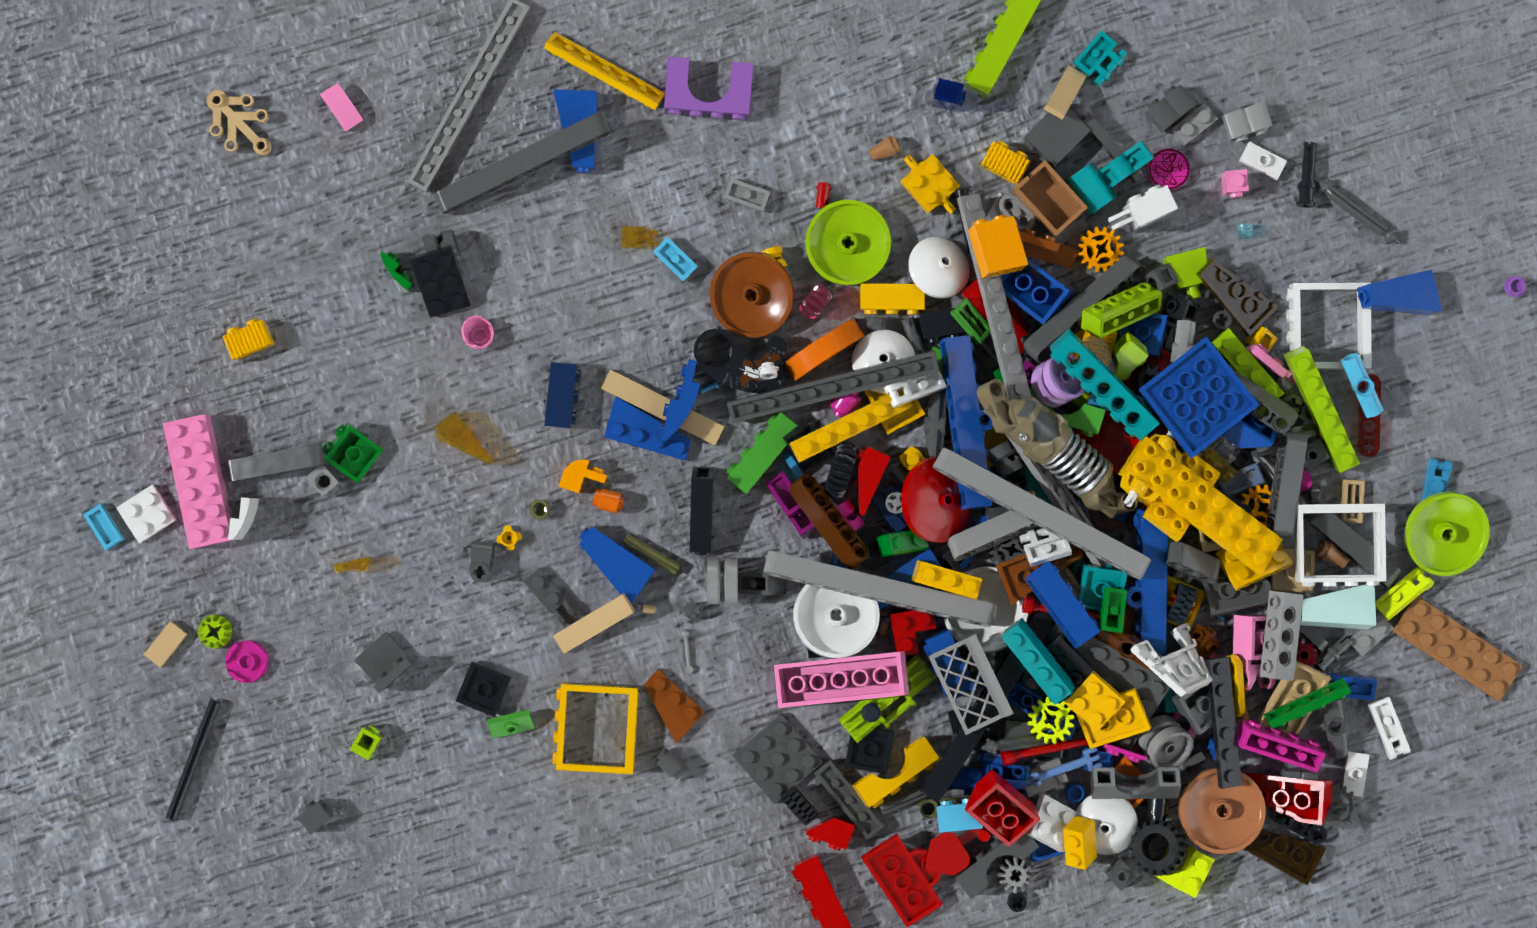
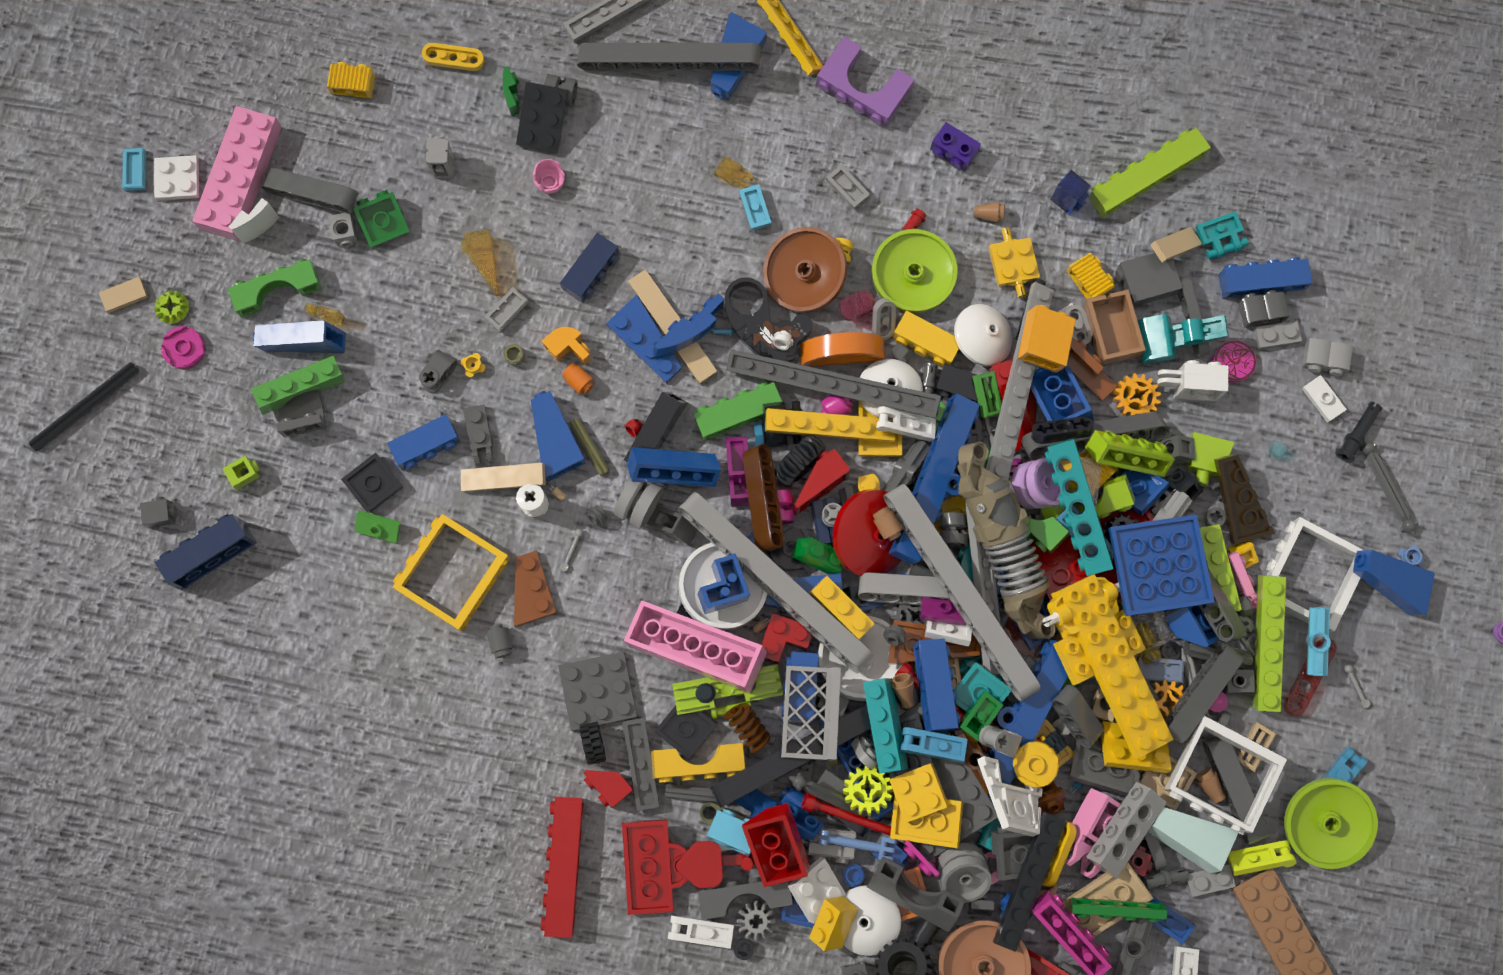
camera: 30 degrees right, 10 degrees down
bright pink brick [1221,169,1249,198] -> none
none -> dark blue brick [154,514,257,591]
none -> bright green arch [228,259,322,318]
none -> bright green arch [251,356,344,415]
none -> slope [253,321,346,353]
none -> blue brick [387,414,461,470]
none -> yellow plate [422,43,485,71]
none -> light grey brick [426,136,455,178]
none -> light grey plate [484,287,529,333]
none -> white piece [516,484,549,517]
none -> red hinge [624,419,643,438]
none -> blue brick [627,447,721,487]
none -> white plate [667,915,734,949]
none -> blue brick [697,553,750,615]
none -> reddish brown piece [724,703,770,753]
none -> light grey plate [851,736,878,770]
none -> light grey plate [872,298,896,340]
none -> medium nougat brick [873,506,903,541]
none -> dark grey plate [883,625,906,646]
none -> medium nougat cone [891,673,915,708]
none -> dark azure plate [900,727,967,763]
none -> magenta plate [920,597,966,626]
none -> dark purple brick [930,122,981,171]
none -> light grey piece [979,725,1023,758]
none -> yellow tile [1013,741,1060,788]
none -> black beam [1031,416,1094,444]
none -> blue brick [1218,257,1312,299]
none -> light grey hinge [1344,665,1370,708]
none -> medium blue plate [1398,545,1424,566]

